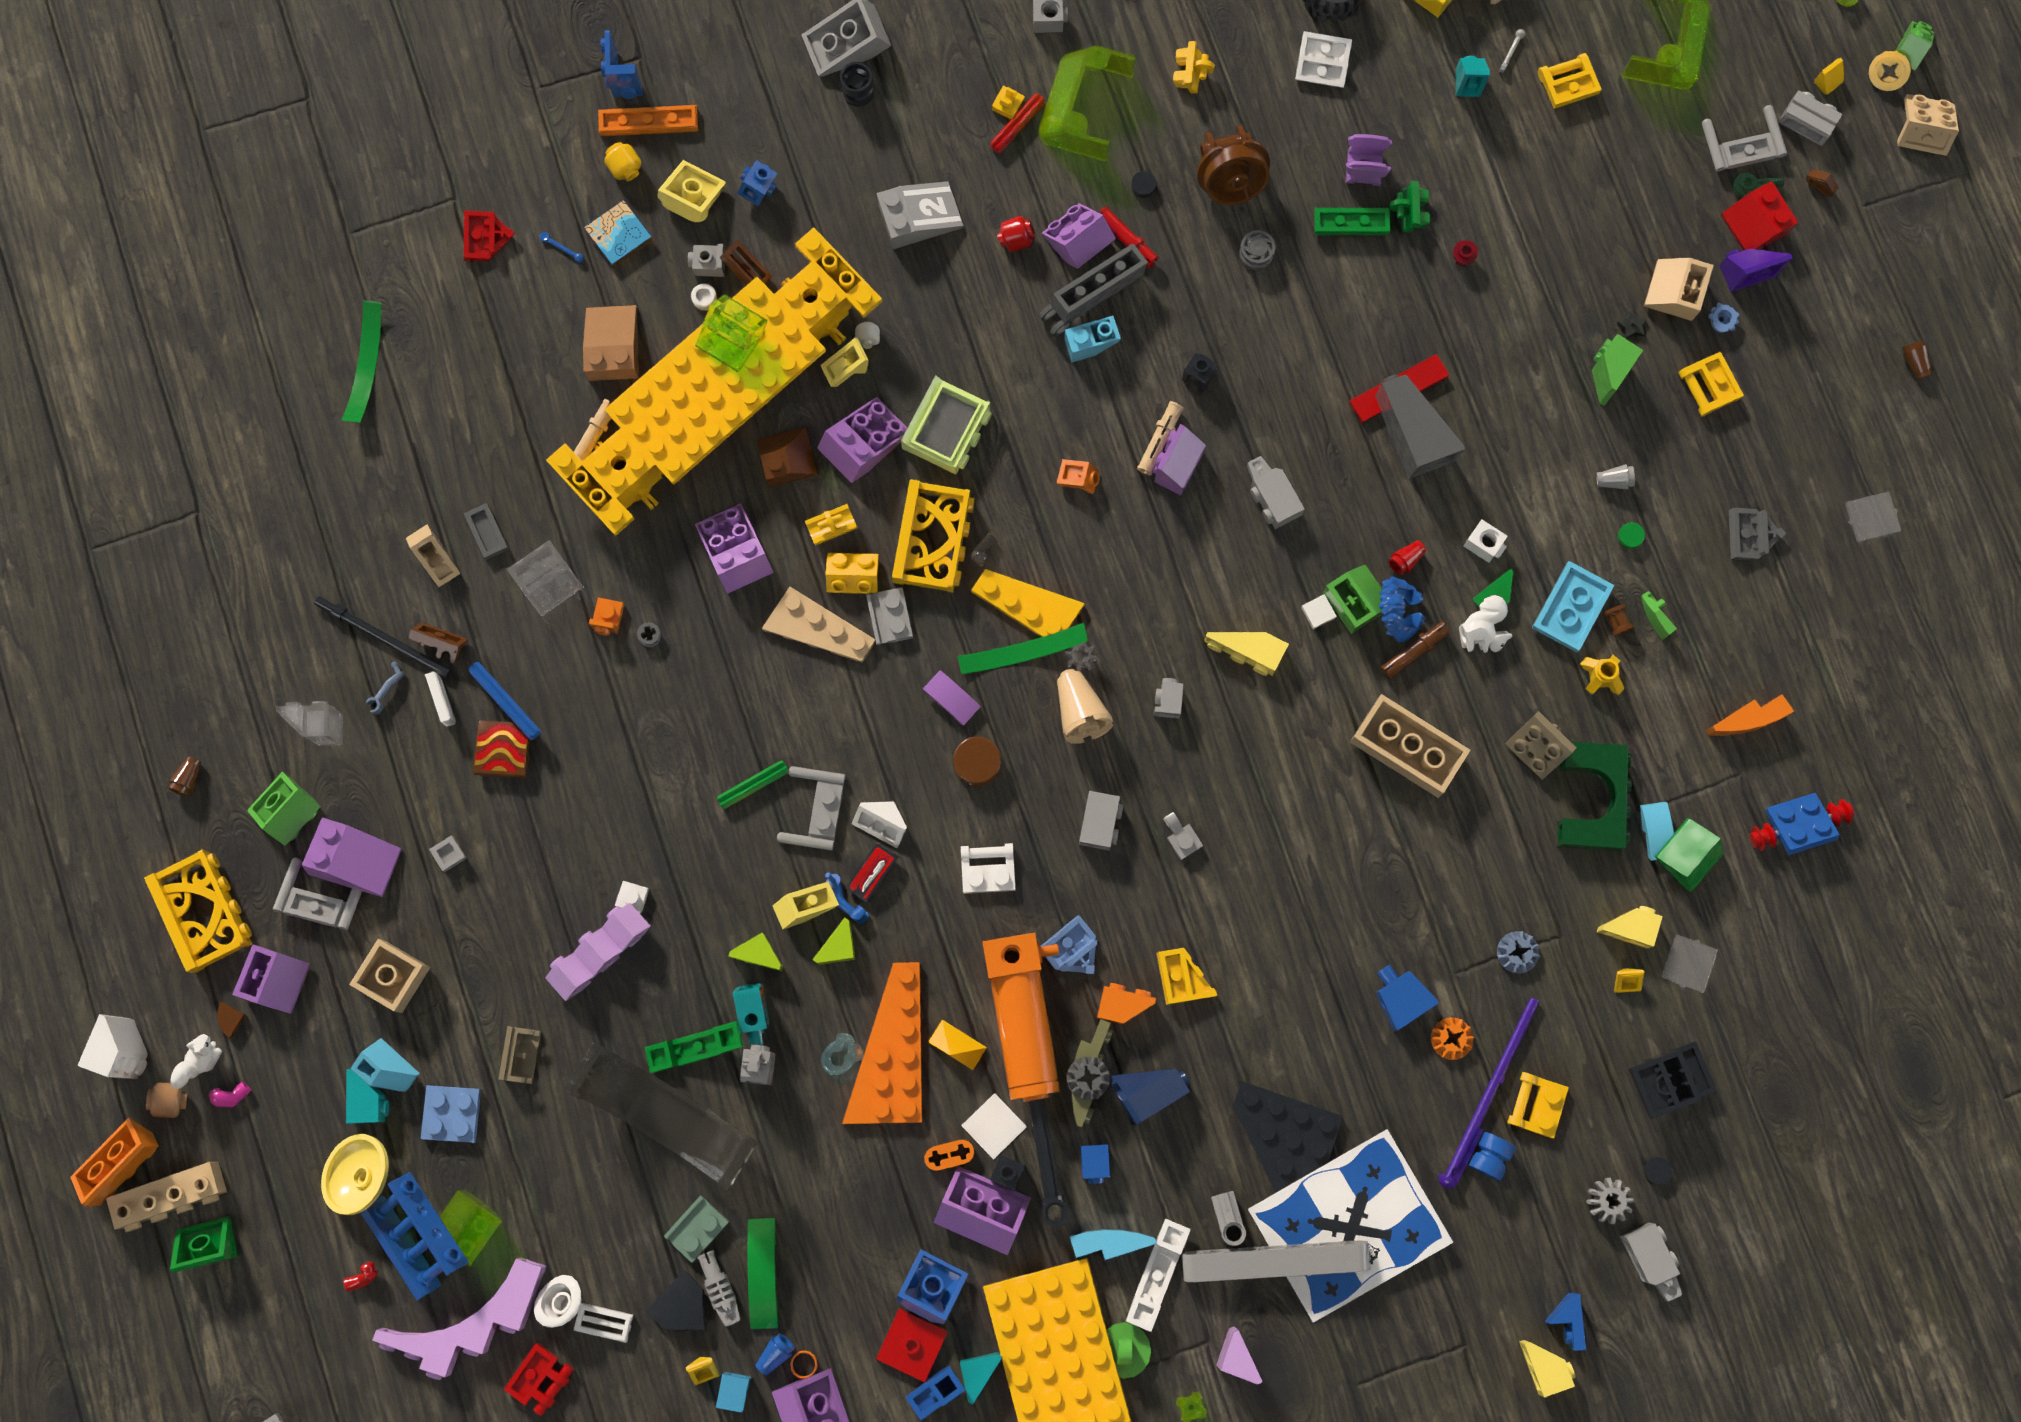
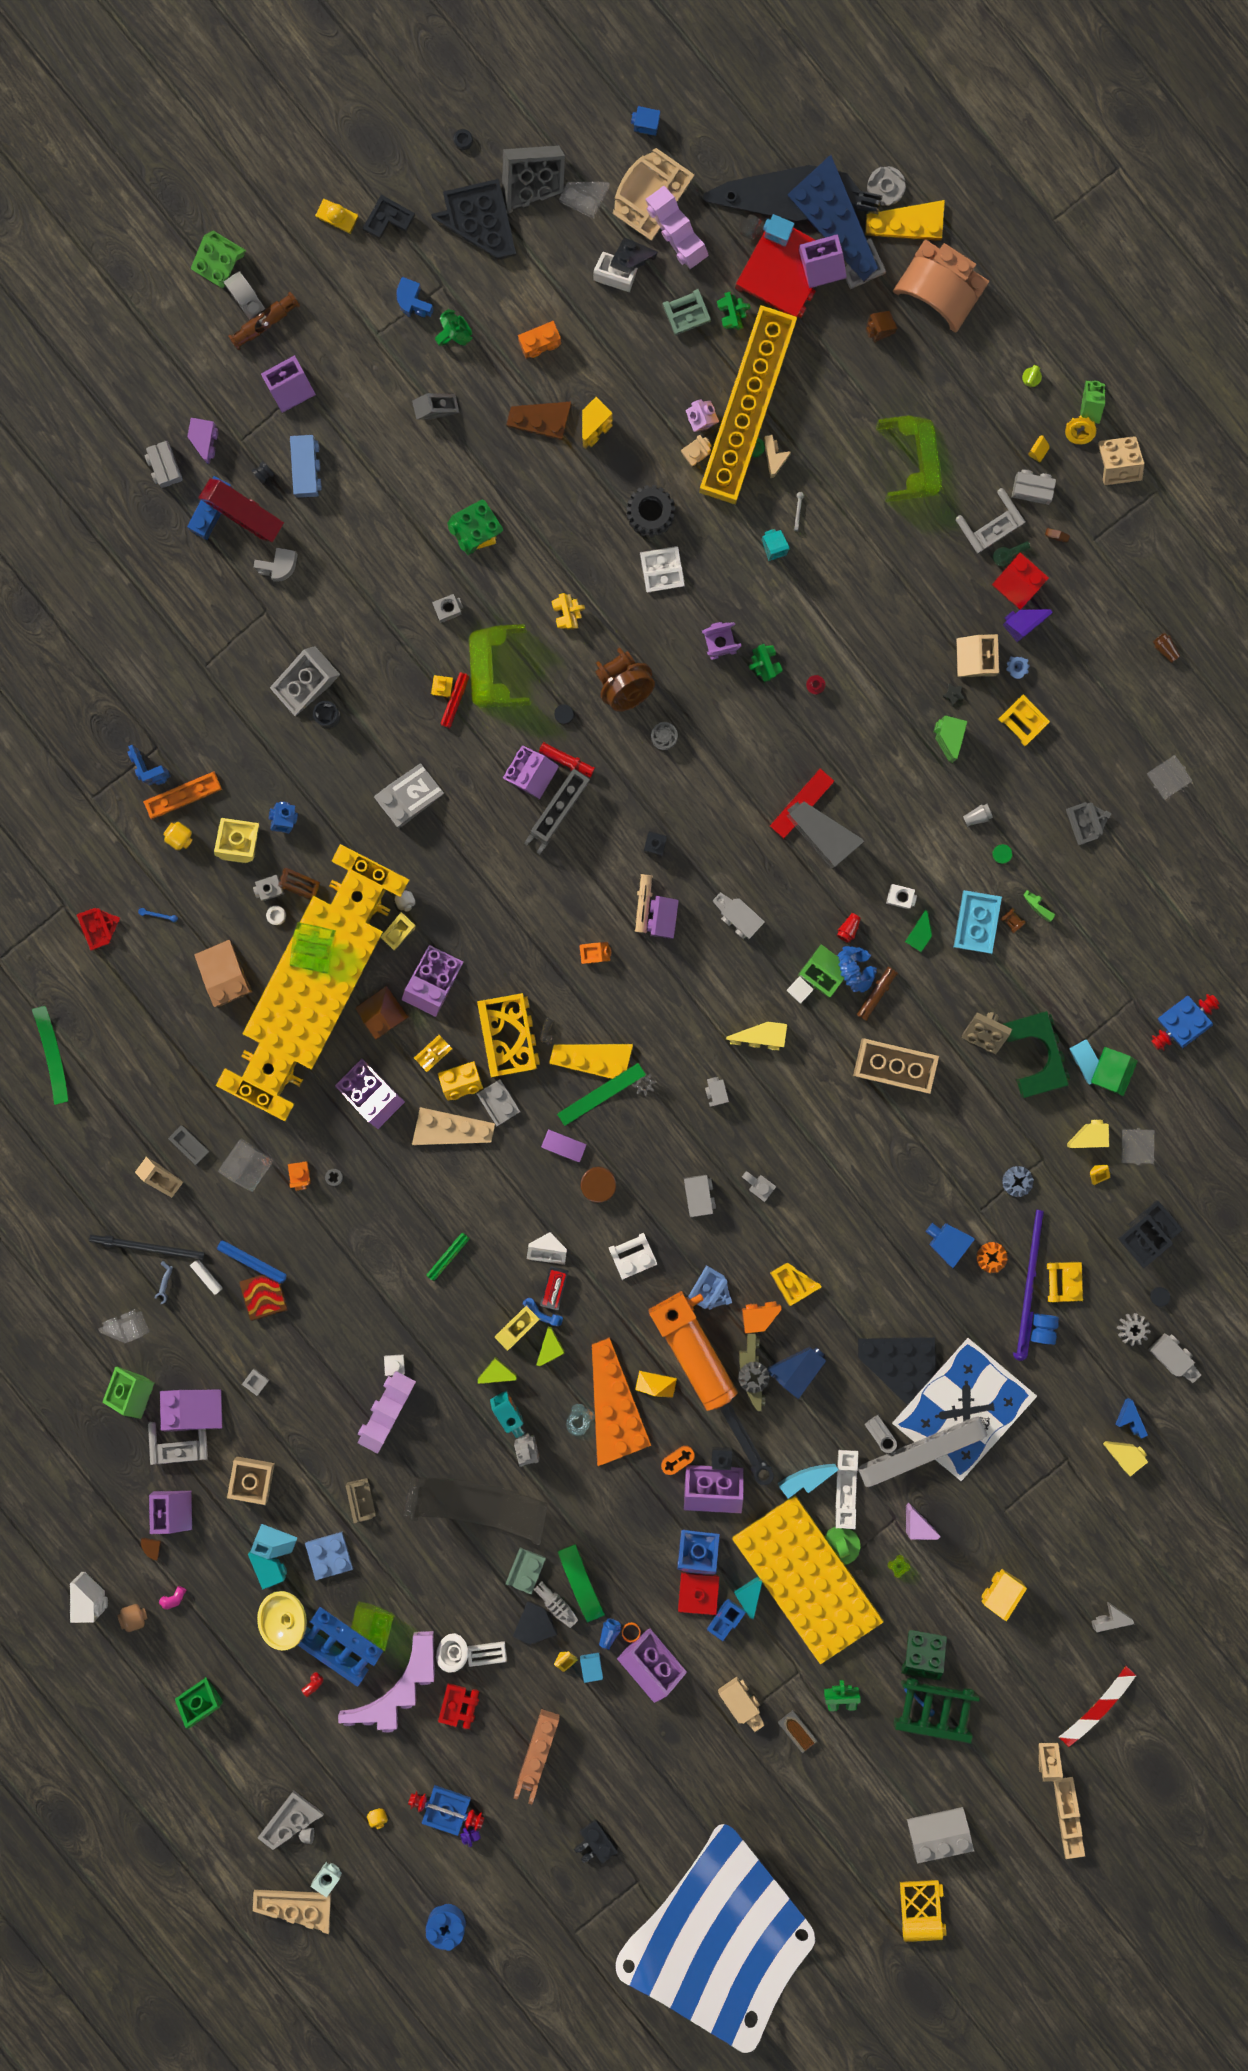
camera: 15 degrees left, 10 degrees up
orange slope [70,1118,159,1207] -> none
tan brick [106,1162,227,1232] -> none
yellow fence [144,849,252,973] -> none
reddish brown cone [168,756,202,797] -> none
white animal [170,1034,222,1089] -> none
reddish brown plate [409,622,468,663] -> none
tan pin [574,399,611,461] -> none
tile [583,199,653,268] -> none
green slope [644,1021,744,1073] -> none
light grey plate [777,766,845,851] -> none
window [901,375,992,475] -> none
white sticker [961,1093,1027,1160] -> none
red head [997,216,1036,252] -> none
tan cone [1057,669,1113,744] -> none
medium azure slope [1064,316,1121,362] -> none
blue brick [1080,1145,1110,1184] -> none
green plate [1314,208,1390,235] -> none
white animal [1459,595,1512,653] -> none
yellow plate [1538,53,1602,109] -> none
yellow rock [1580,655,1624,695] -> none
orange slope [1706,694,1794,736] -> none

